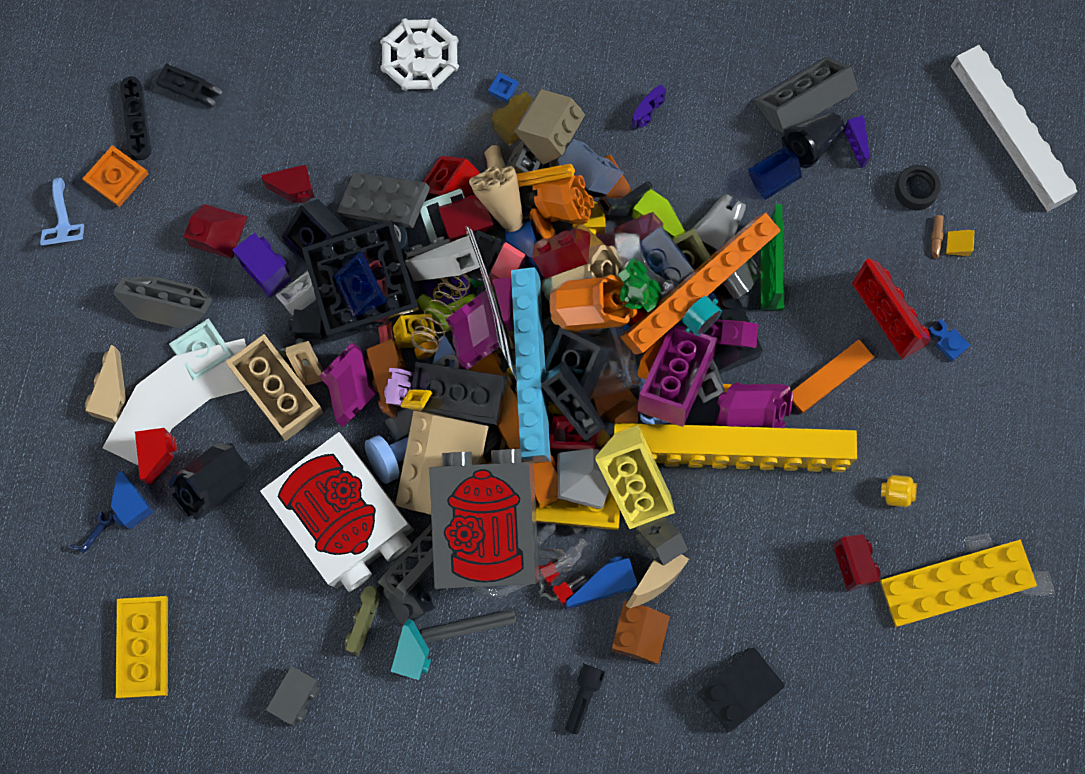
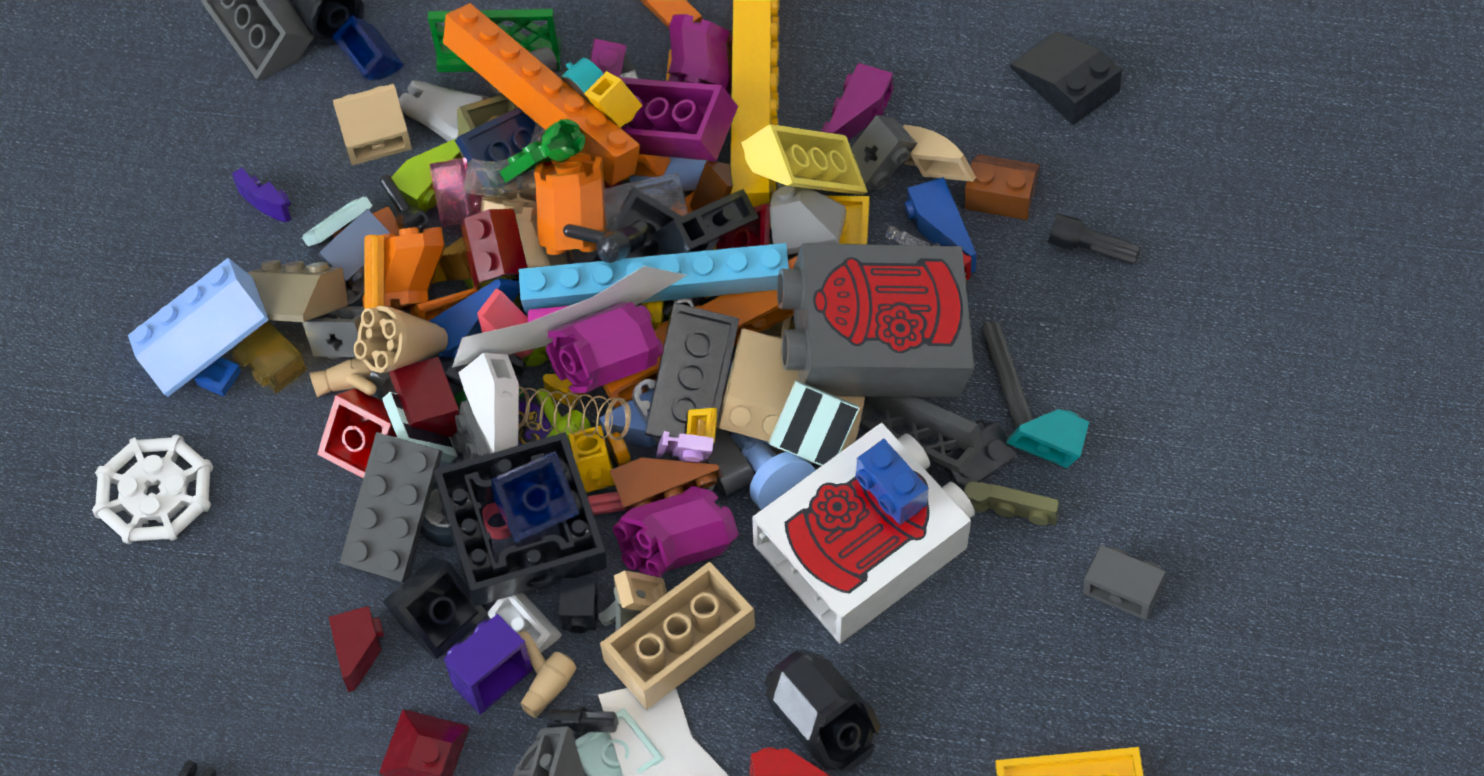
camera: 85 degrees left, 15 degrees down
none -> light blue slope [128,258,269,397]
none -> light aqua tile [302,197,372,246]
none -> tan slope [333,84,412,166]
none -> tan piece [518,631,577,718]
none -> black axle [547,707,619,735]
none -> black piece [563,220,648,263]
none -> yellow brick [584,71,642,128]
none -> tile [769,380,860,466]
none -> magenta slope [821,63,893,140]
none -> blue brick [855,438,929,525]

